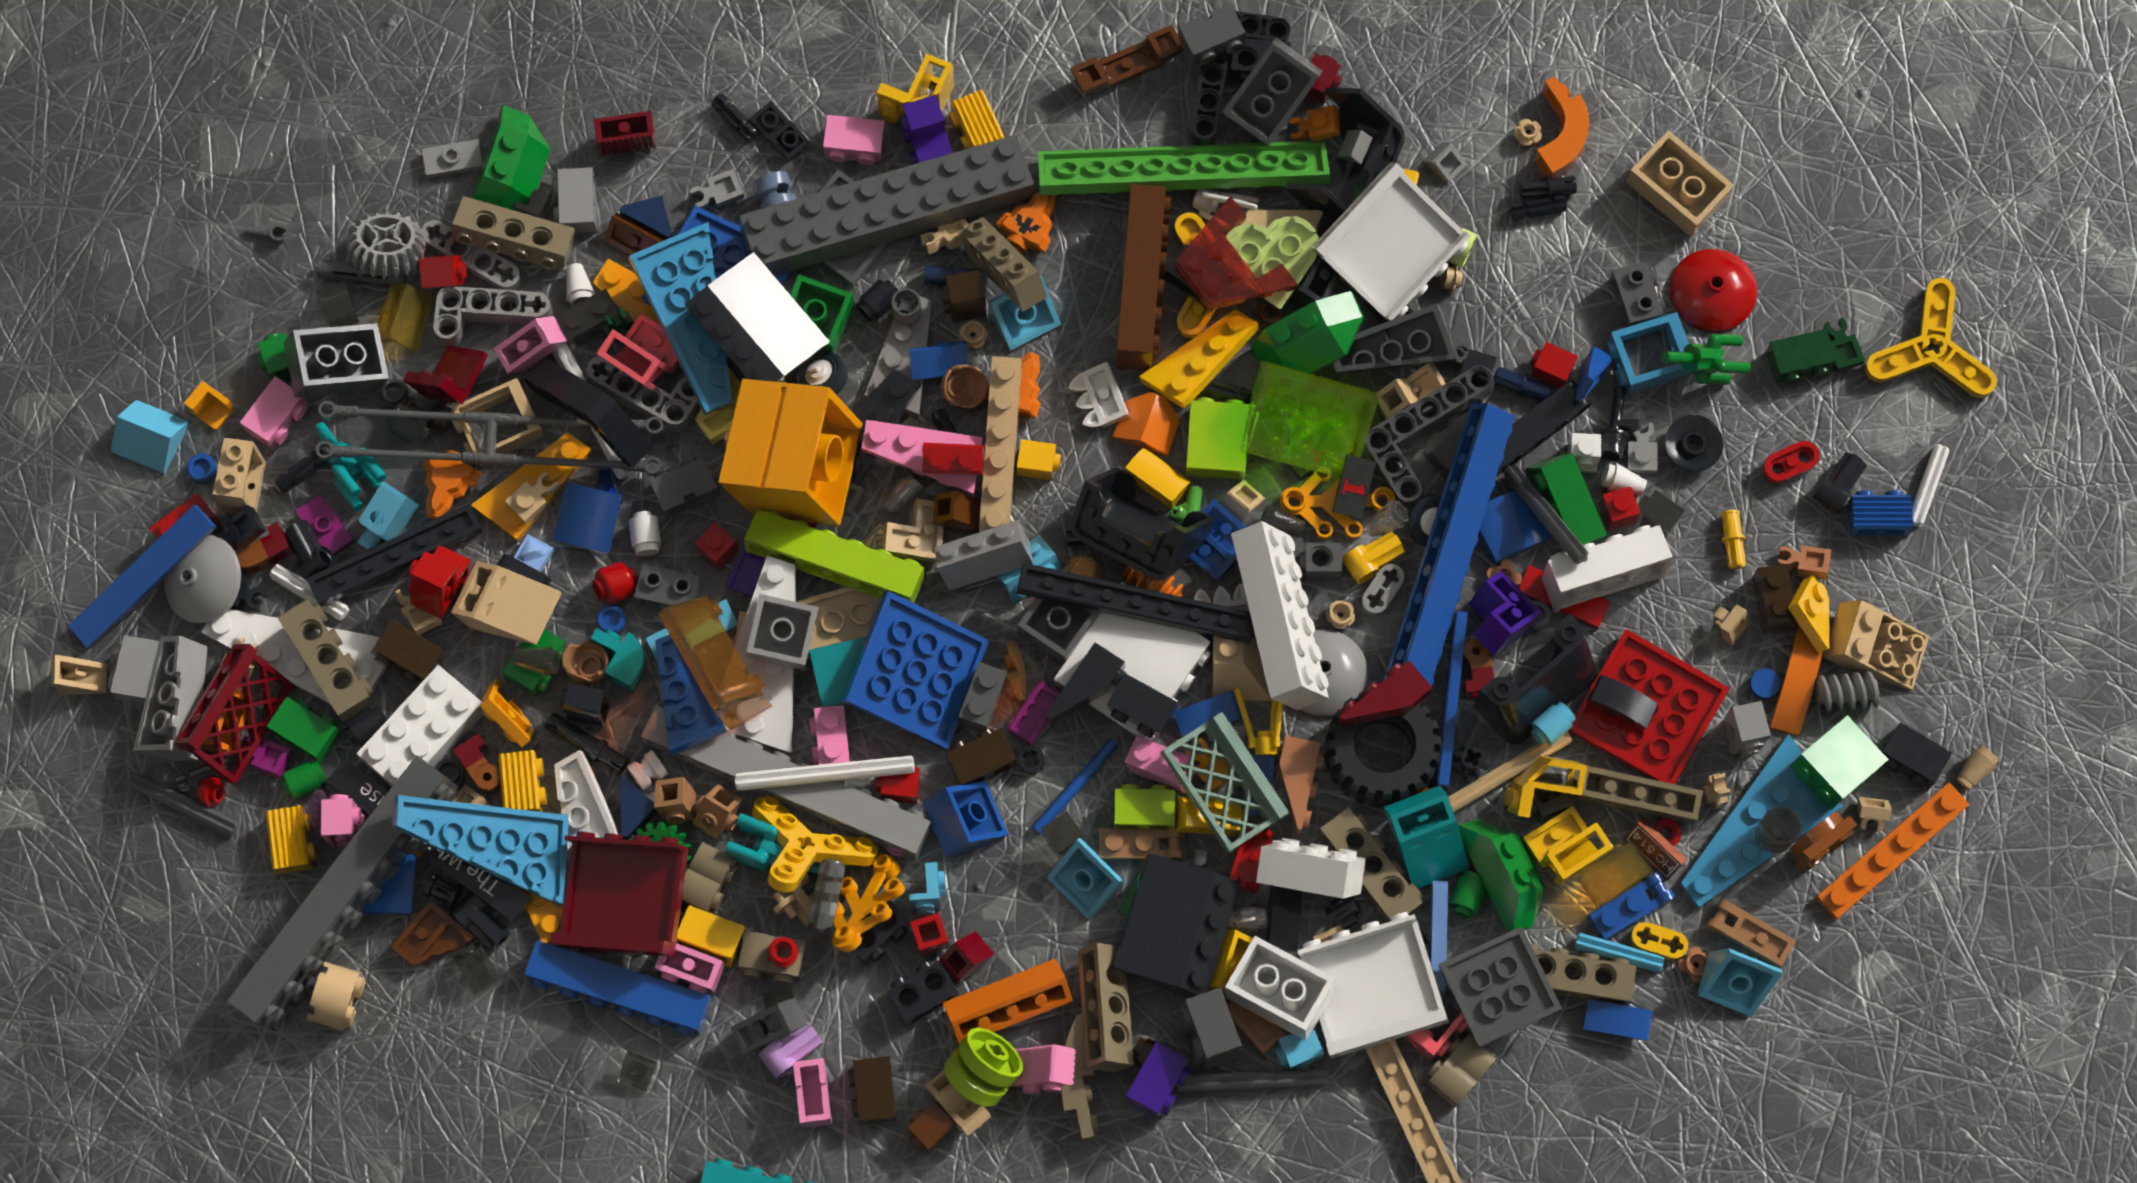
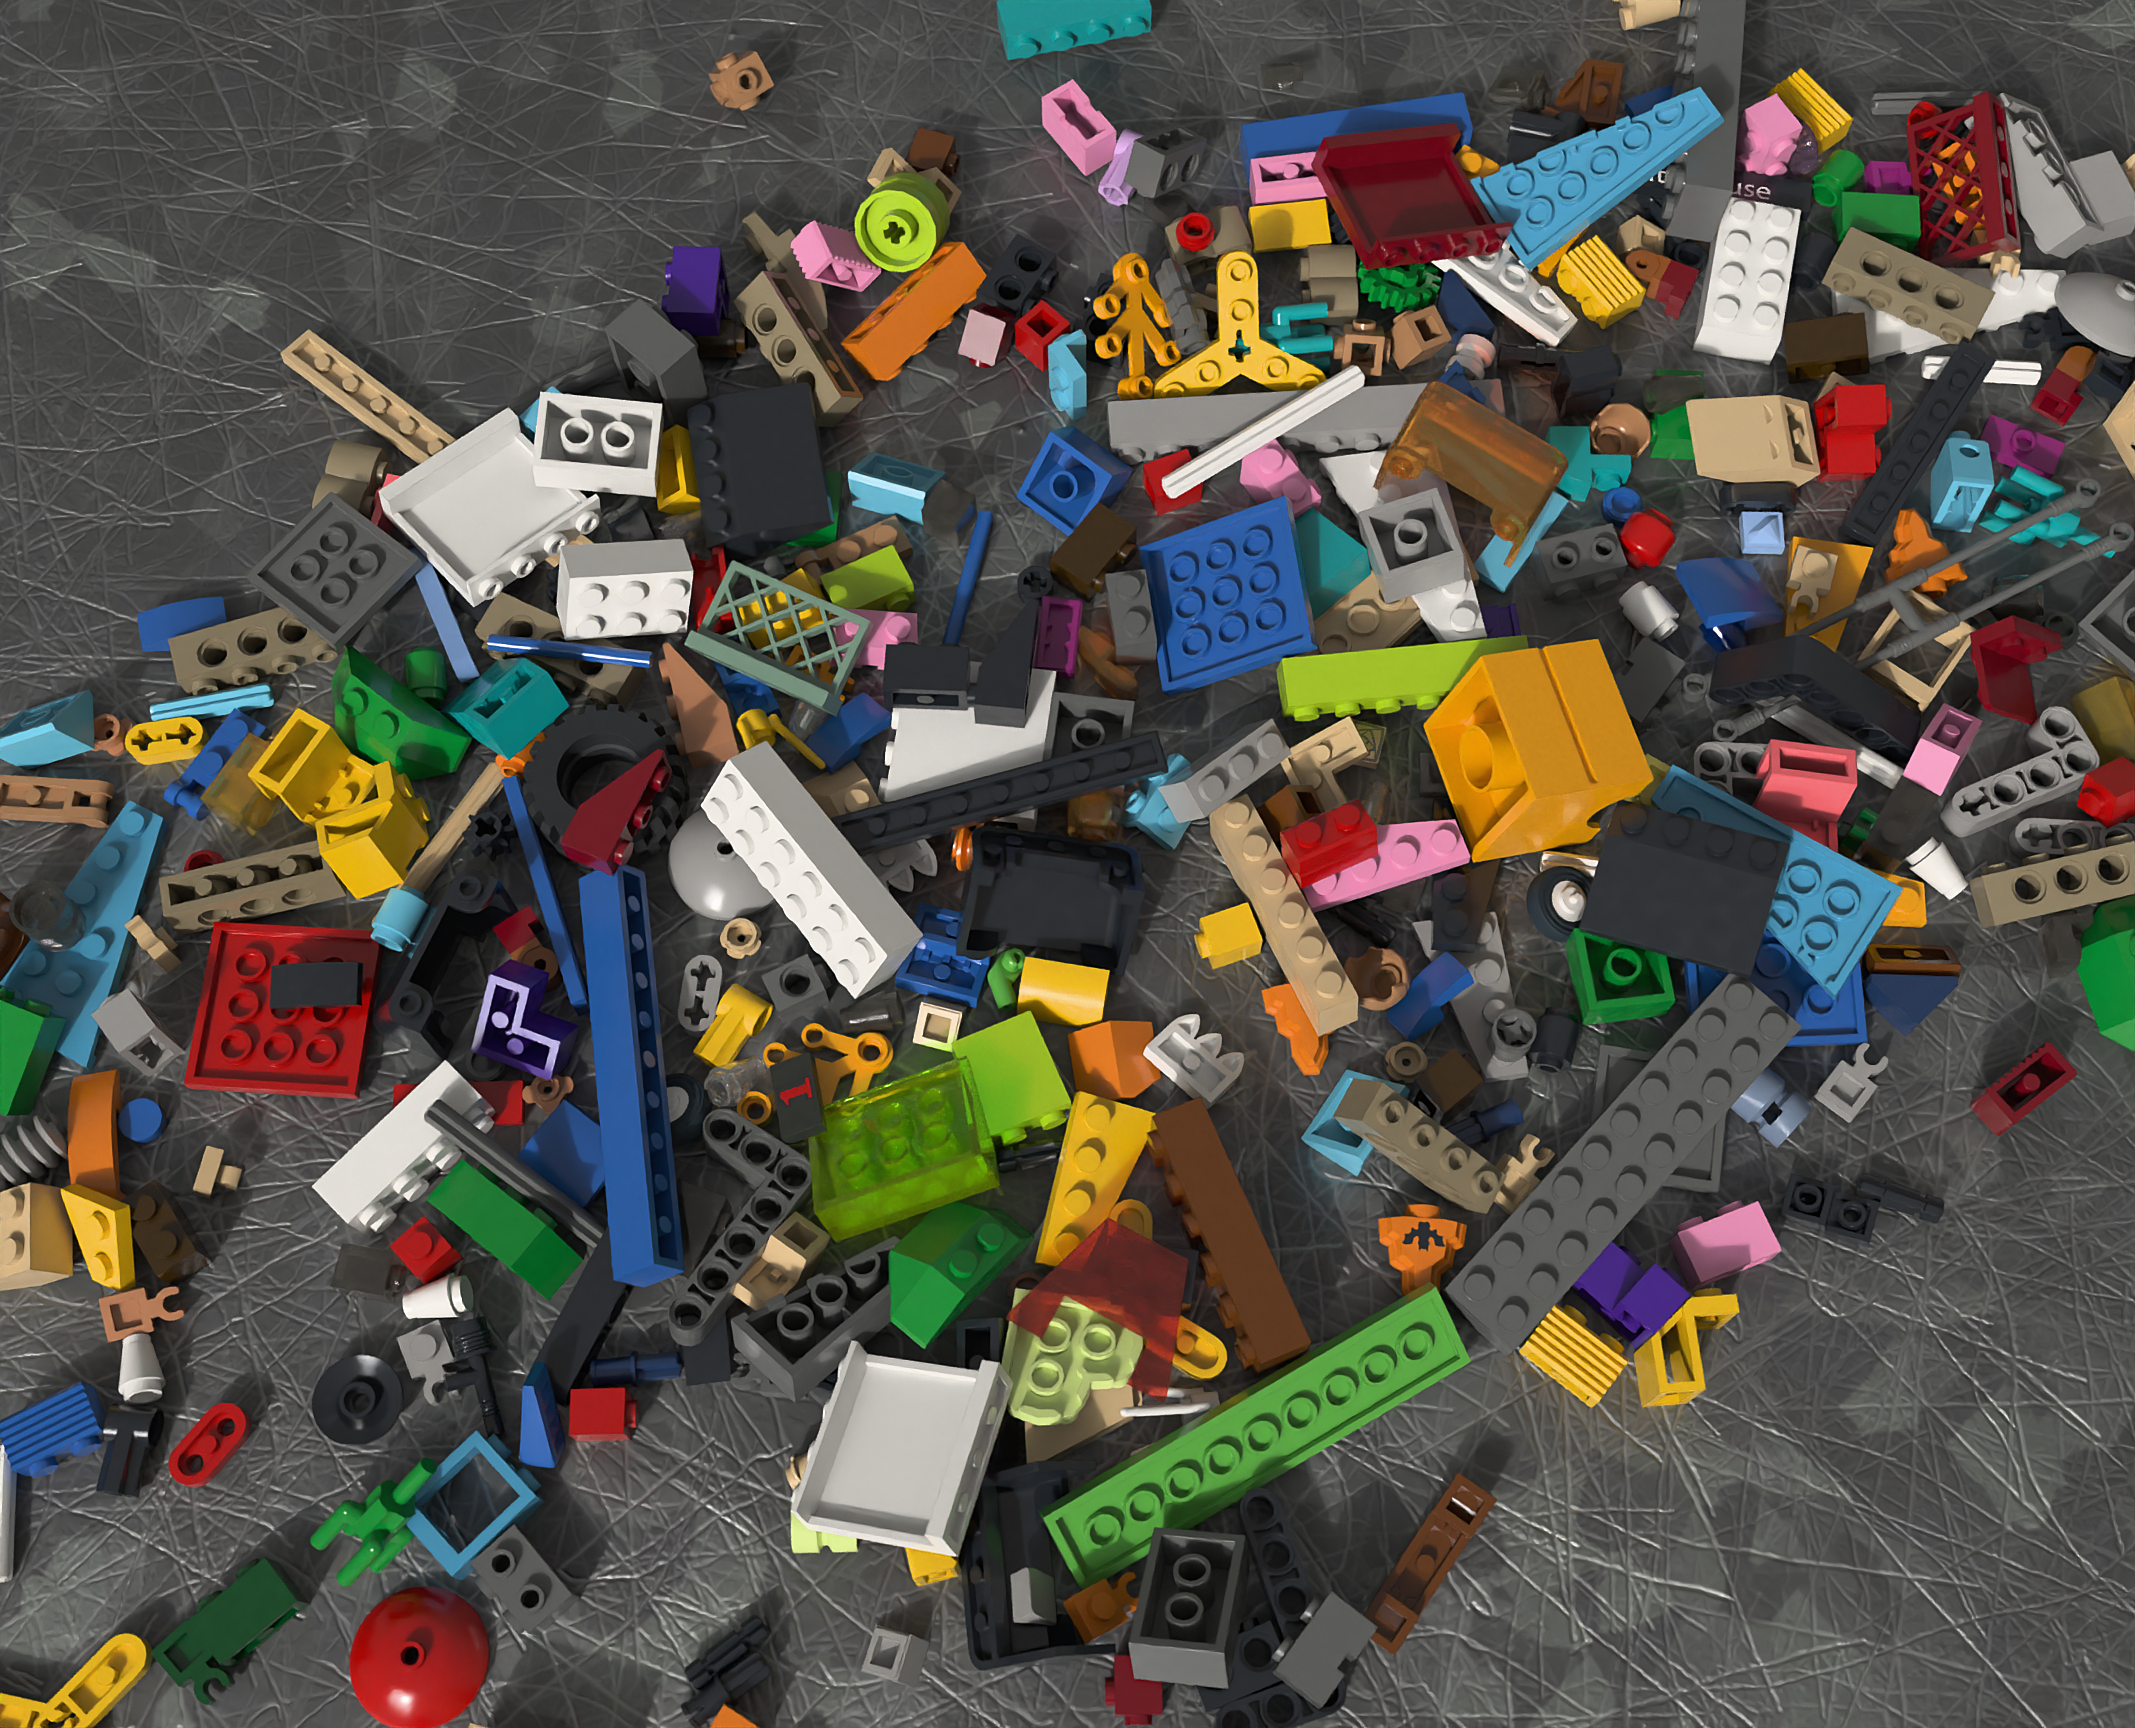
camera: 155 degrees right, 5 degrees down
black axle [274,449,328,493] -> none
black piece [284,520,337,581] -> none
light orange wing [480,678,535,747] -> none
light grey brick [553,167,597,233] -> none
red brick [695,522,739,572] -> none
dark brown brick [848,1056,897,1126] -> none
white brick [1567,433,1601,473] -> none
copper tile [1624,818,1687,880] -> none
yellow axle [1721,509,1746,569] -> none
none -> white cone [118,1334,166,1405]
none -> blue bar [488,634,653,668]

